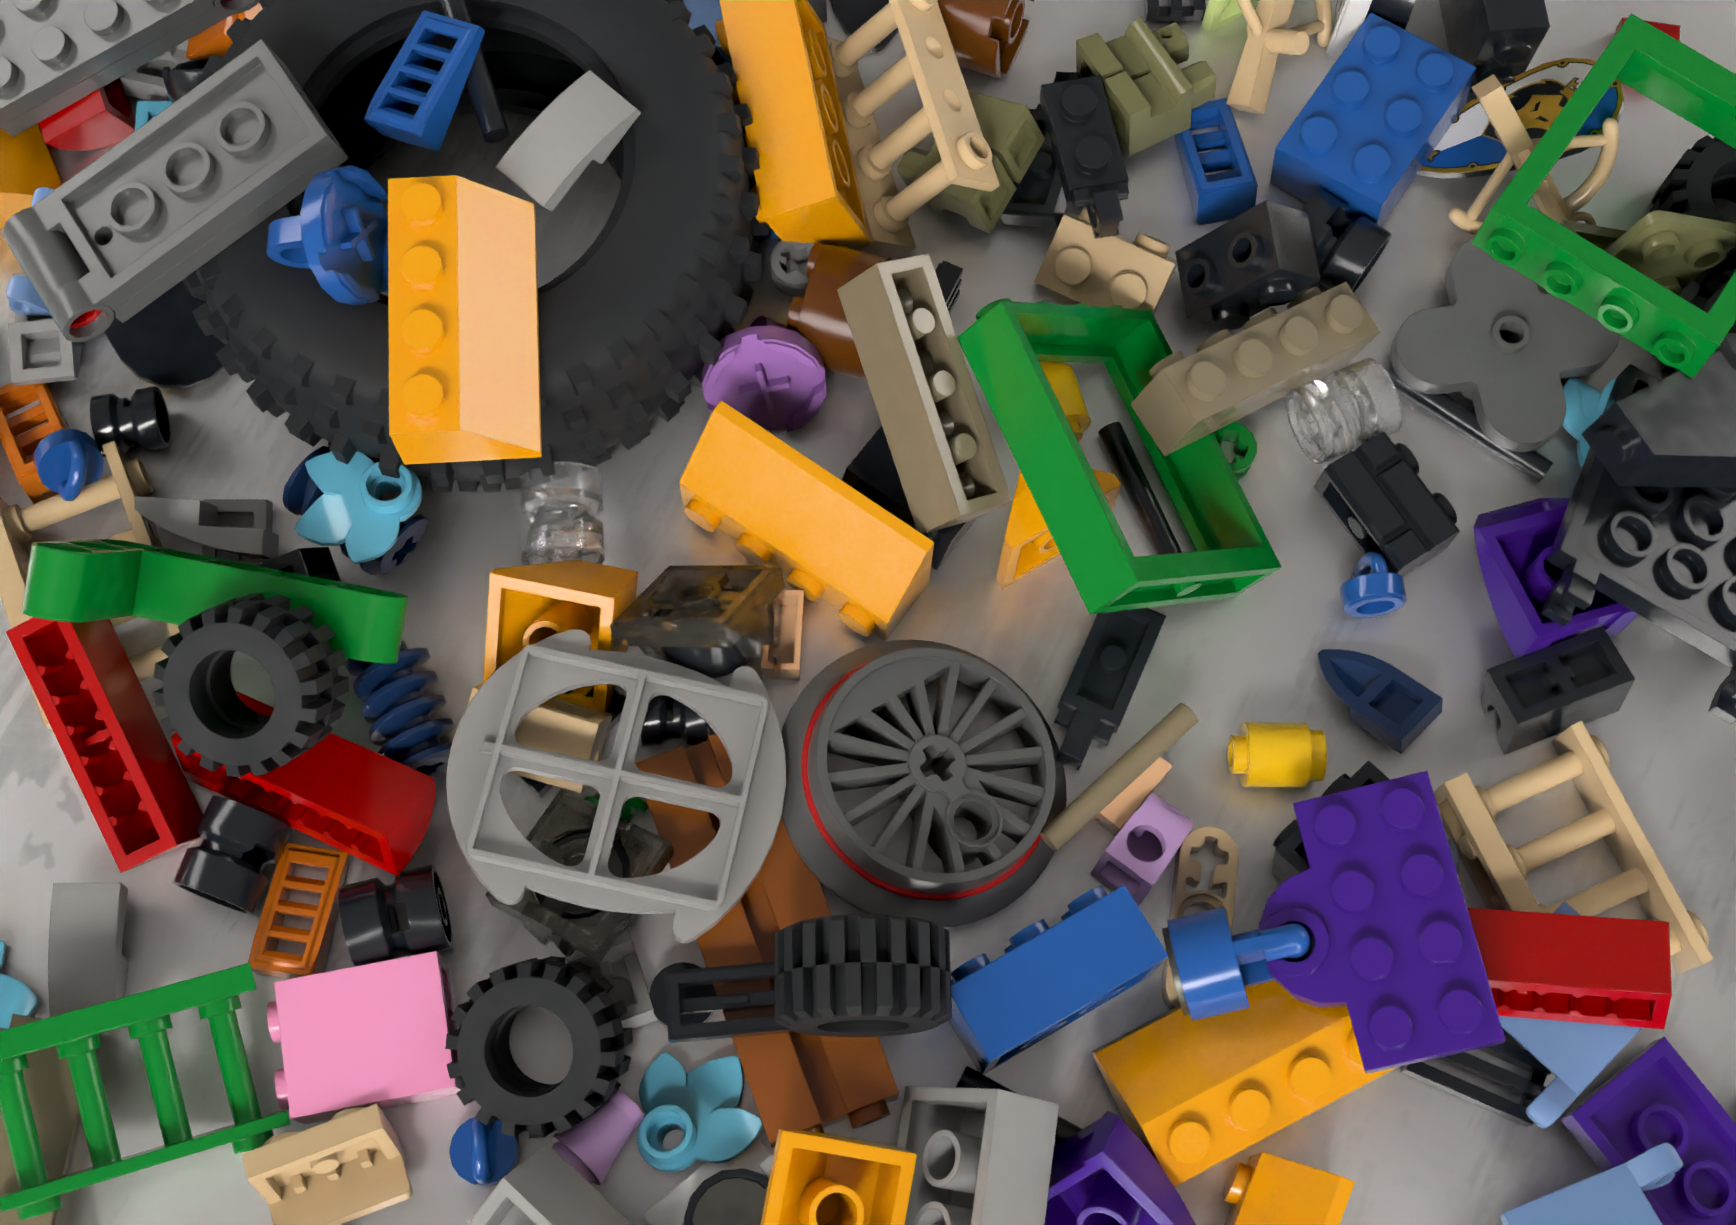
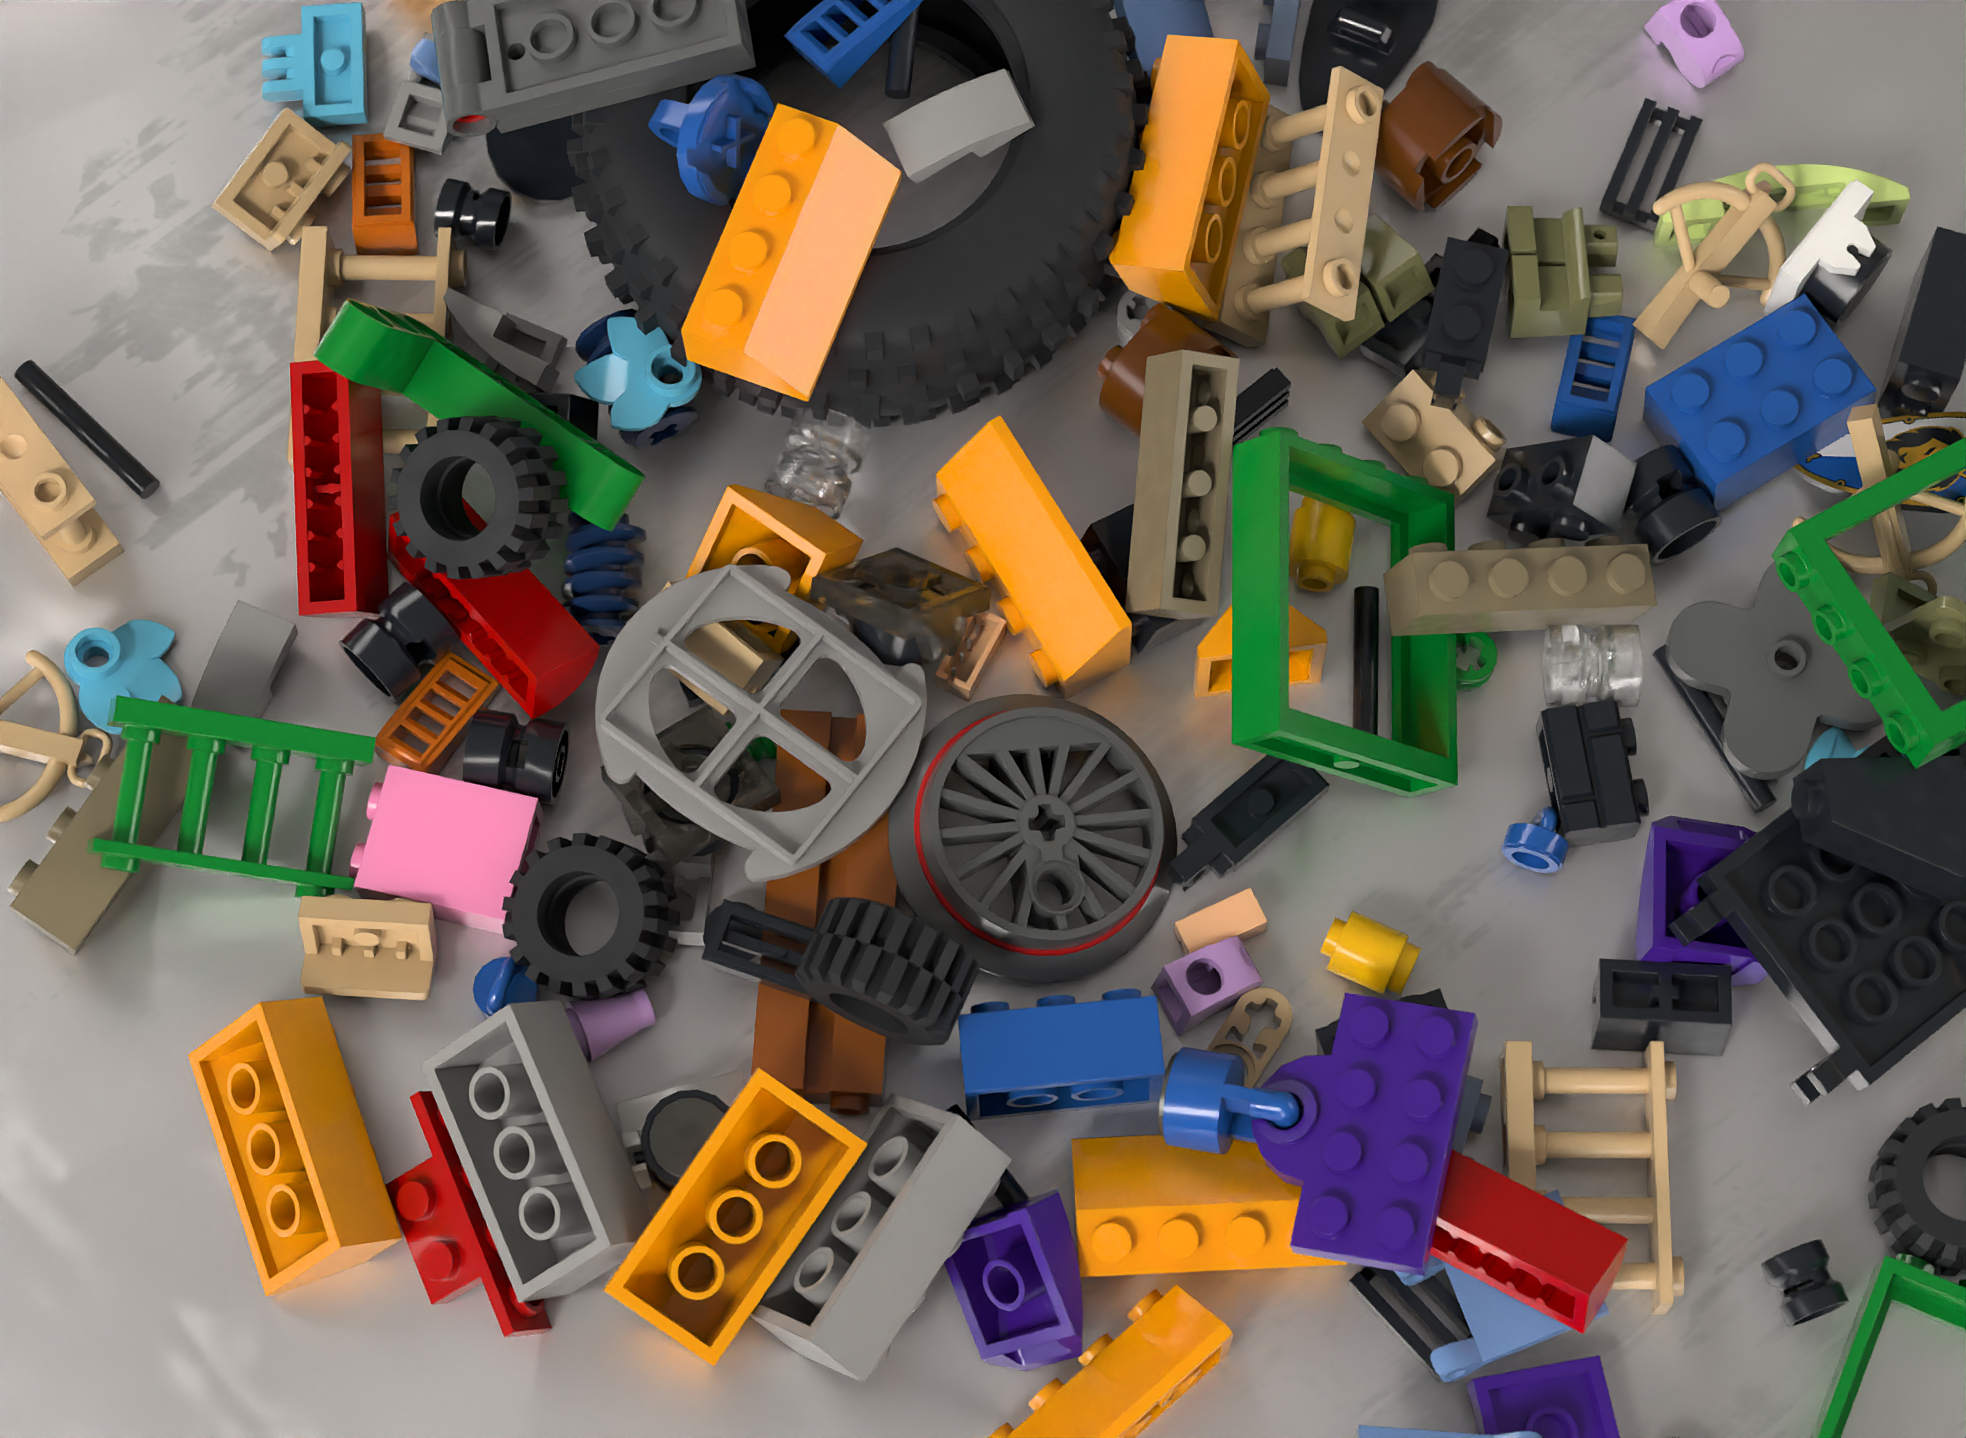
camera: 30 degrees right, 0 degrees up
blue tile [34,429,104,501] -> none
medium azure plate [637,1052,763,1173] -> none
black wheel [641,695,709,747] -> none
medium lavender tile [702,315,826,433] -> none
dark tan bar [1039,703,1198,852] -> none
dark blue plate [1318,649,1443,754] -> none

